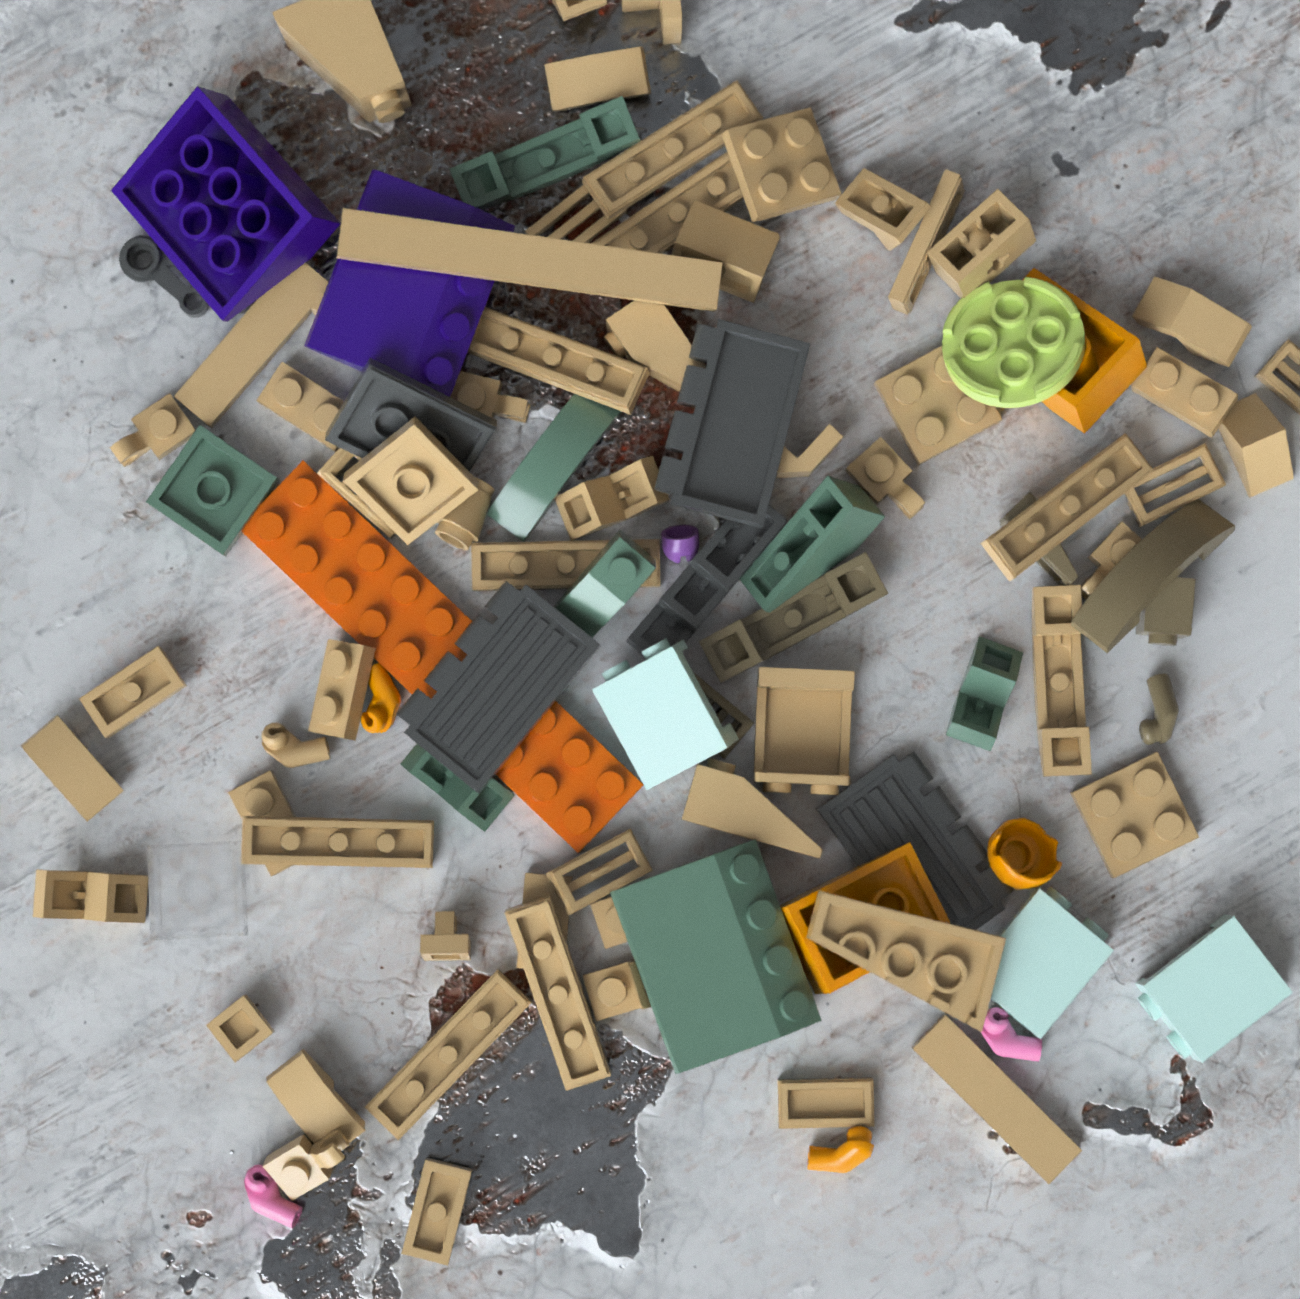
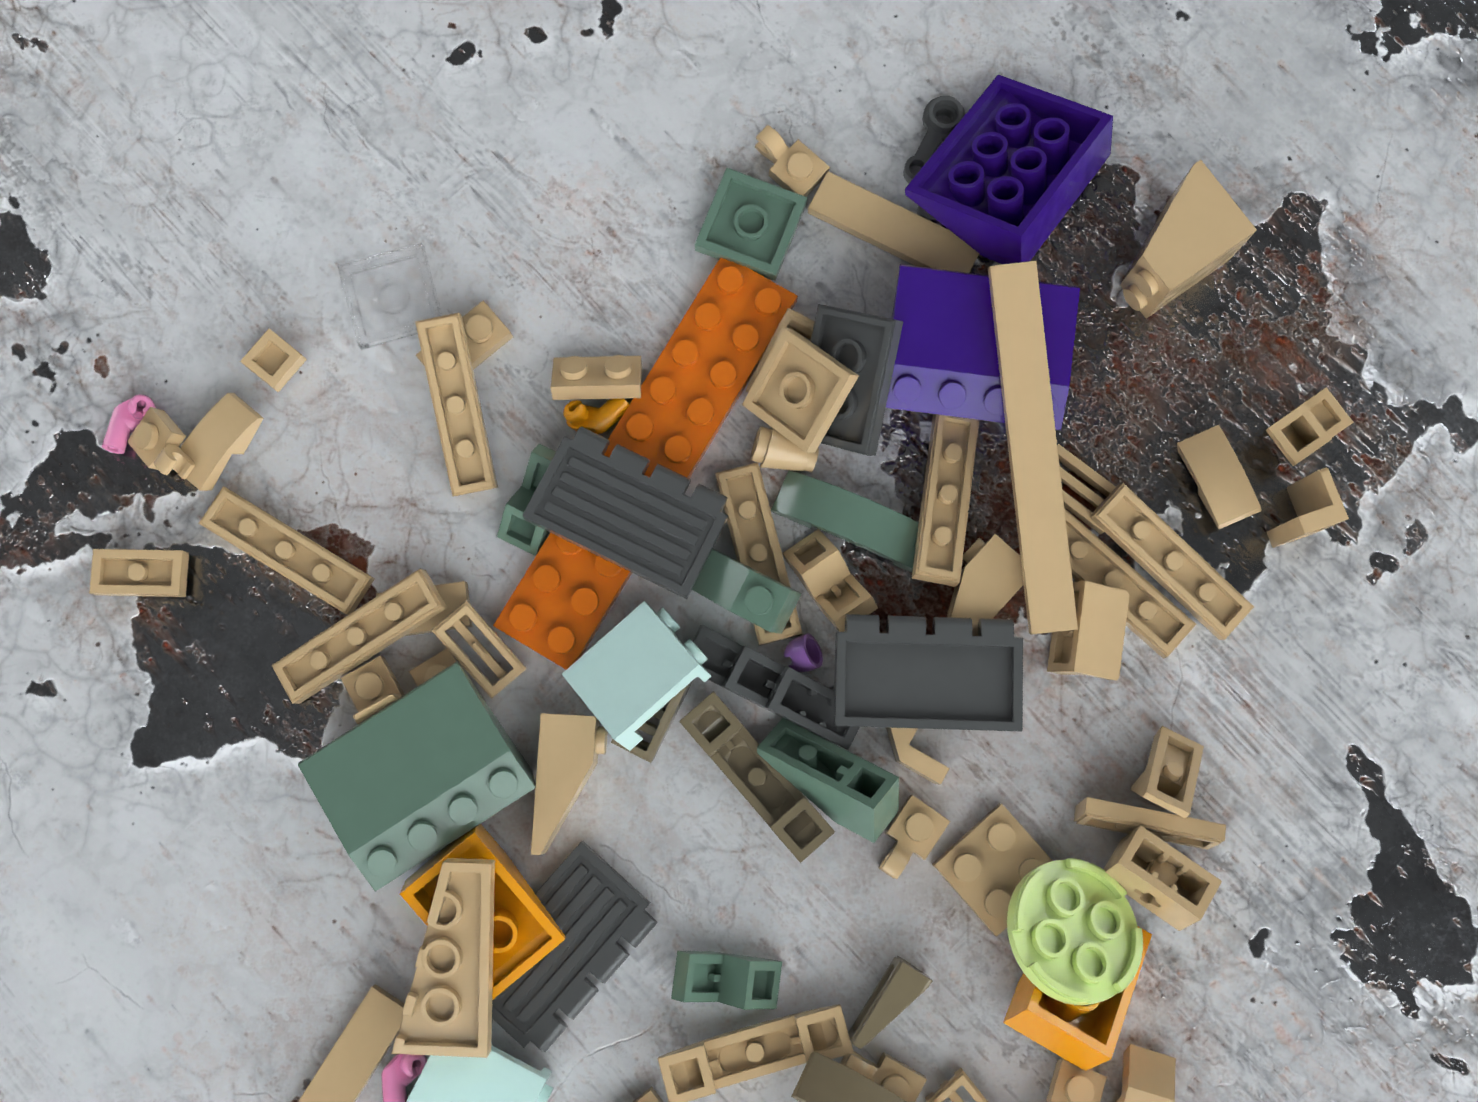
camera: 80 degrees right, 5 degrees down
tan slope [20,715,124,822] -> none
tan slope [33,869,149,923] -> none
tan plate [79,646,187,739] -> none
tan plate [256,362,344,452] -> none
tan arm [261,723,331,768] -> none
tan tile [420,911,471,961] -> none
sand green slope [450,96,641,210] -> none
tan plate [450,371,531,423] -> none
tan plate [722,107,841,223] -> none
tan panel [753,667,855,795] -> none
tan tile [777,1077,875,1129] -> none
light orange arm [807,1126,874,1173] -> none
tan tile [980,433,1154,582] -> none
light orange hair [987,818,1062,890] -> none

